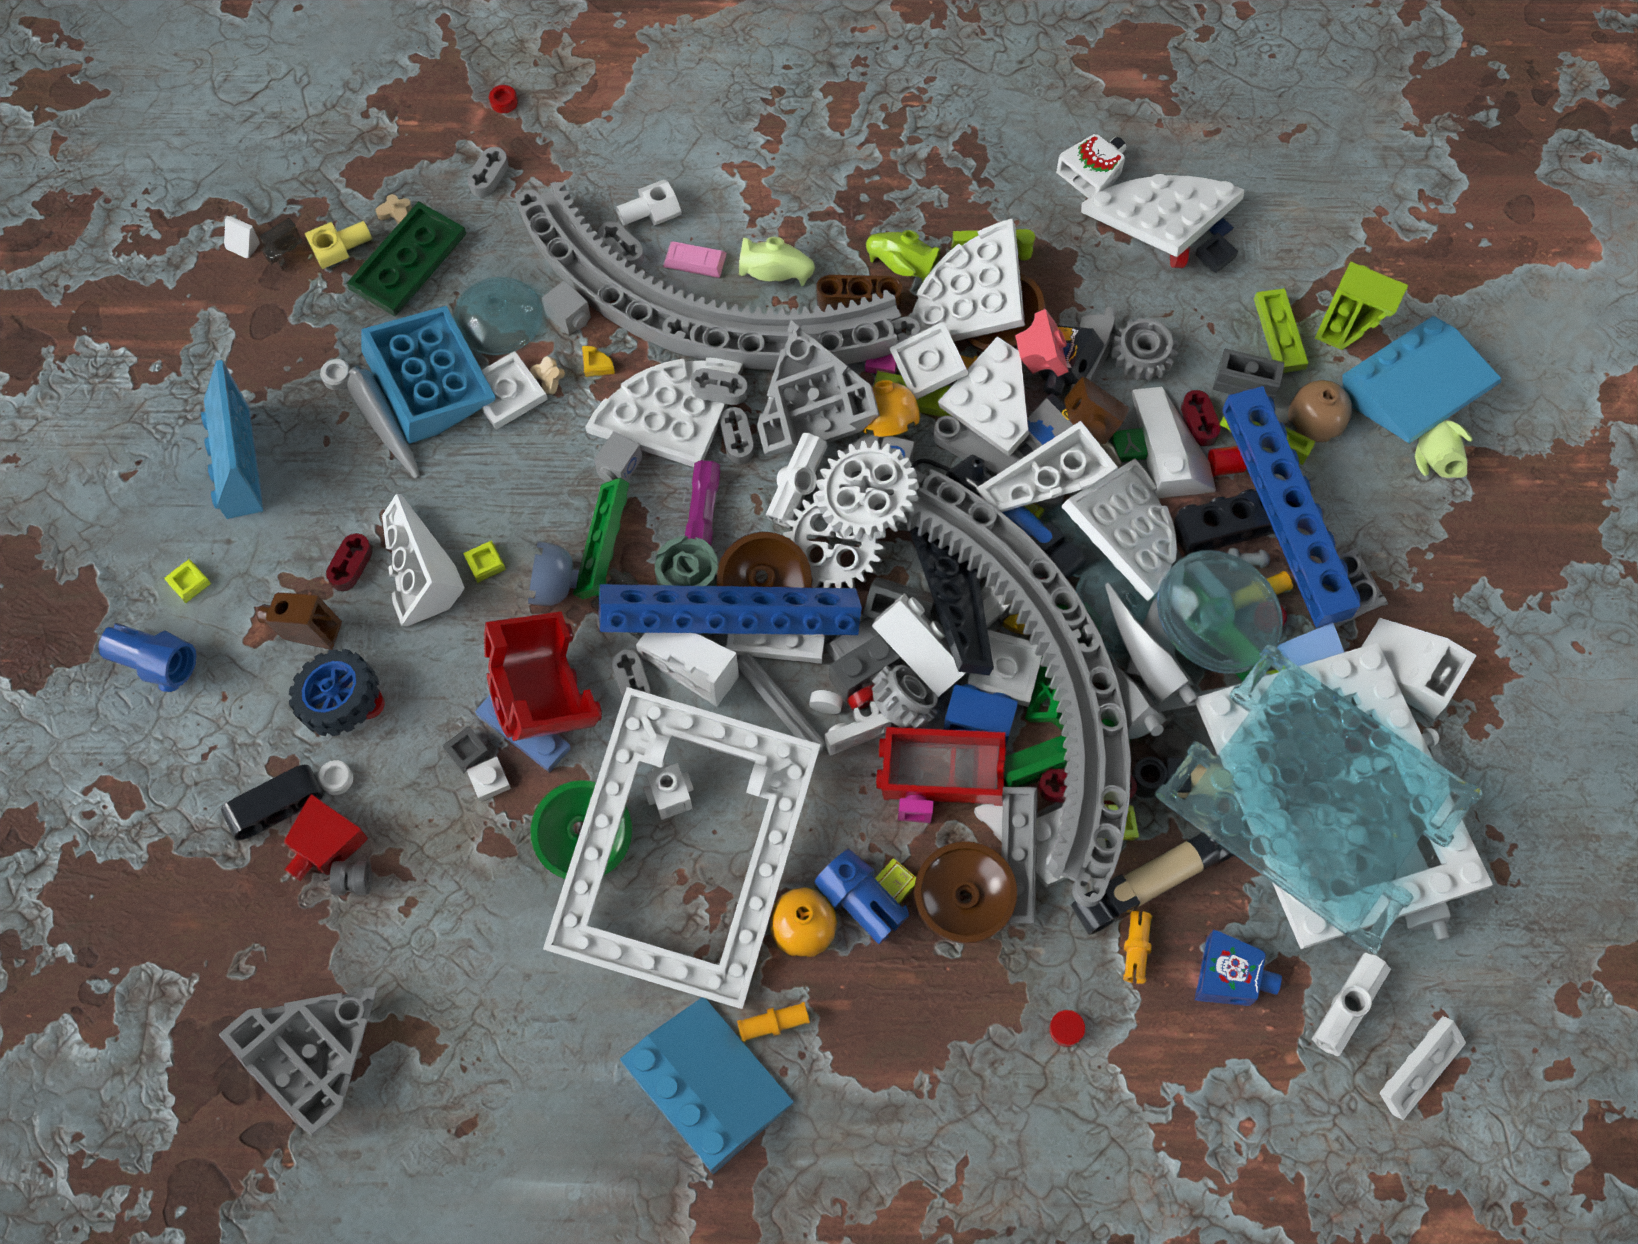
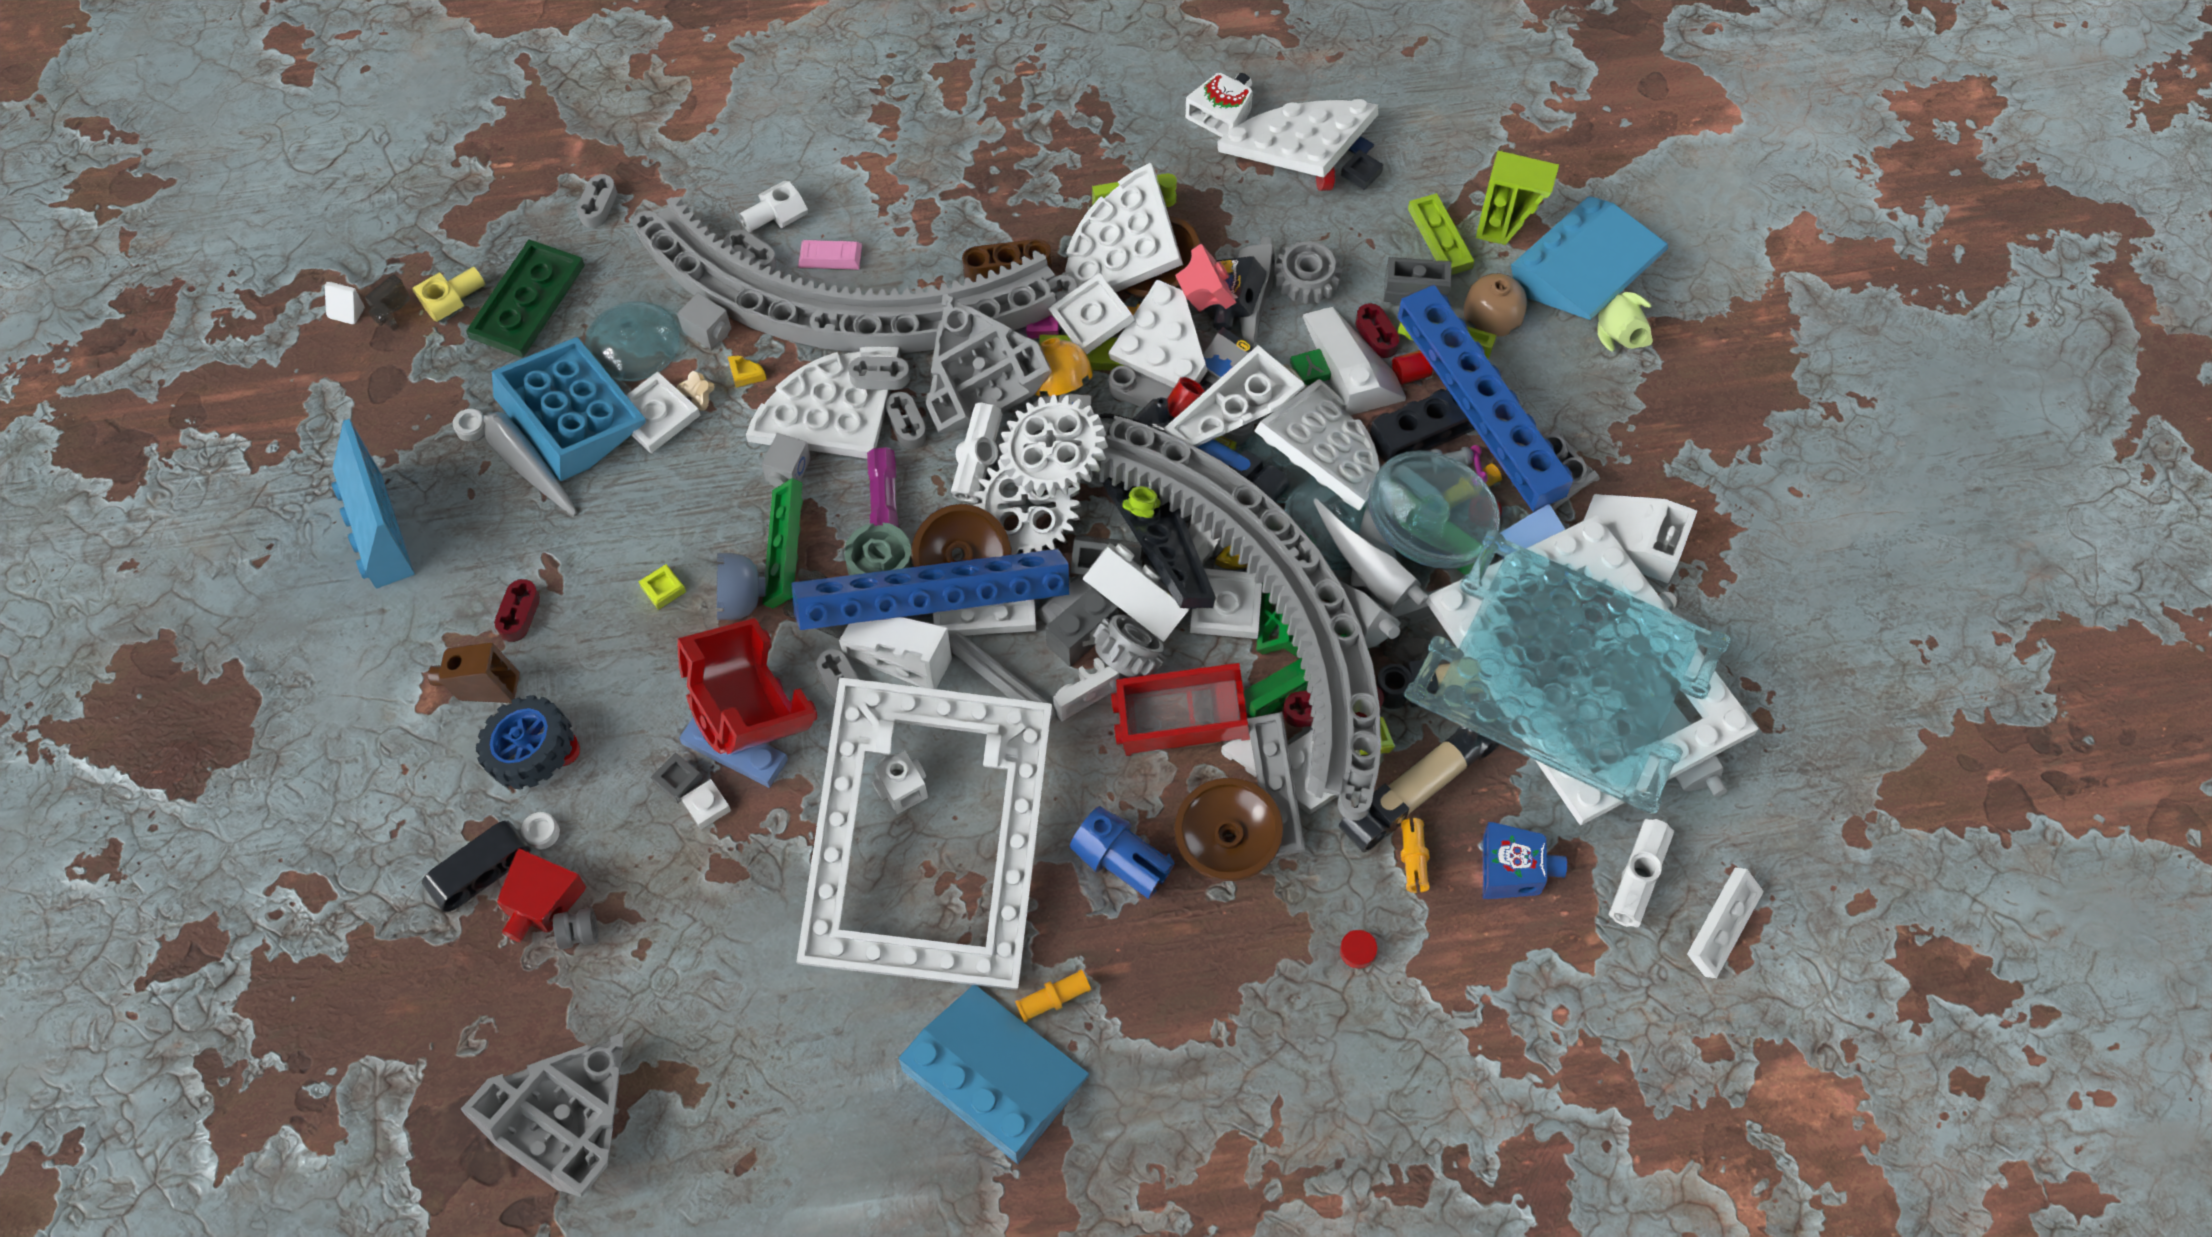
camera: 10 degrees left, 5 degrees down
blue piece [99,623,197,692] -> none
neon yellow tile [164,559,211,603] -> none
tan piece [376,194,412,224] -> none
white wedge [382,494,465,627] -> none
red tile [489,85,518,113] -> none
green dish [530,780,632,879] -> none
yellowish green animal [739,237,815,286] -> none
light orange cylinder [769,887,837,957] -> none
white tile [809,690,843,714] -> none
red tile [847,684,874,711] -> none
lime animal [866,230,940,282] -> none
neon yellow tile [875,858,916,904] -> none
dark pink plate [898,795,933,823] -> none
blue brick [943,684,1018,745] -> none
reddish brown torso [1064,376,1129,444] -> none
none -> lime plate [1123,486,1161,518]
none -> red beam [1167,377,1205,418]
none -> dark pink hinge [1470,445,1488,484]

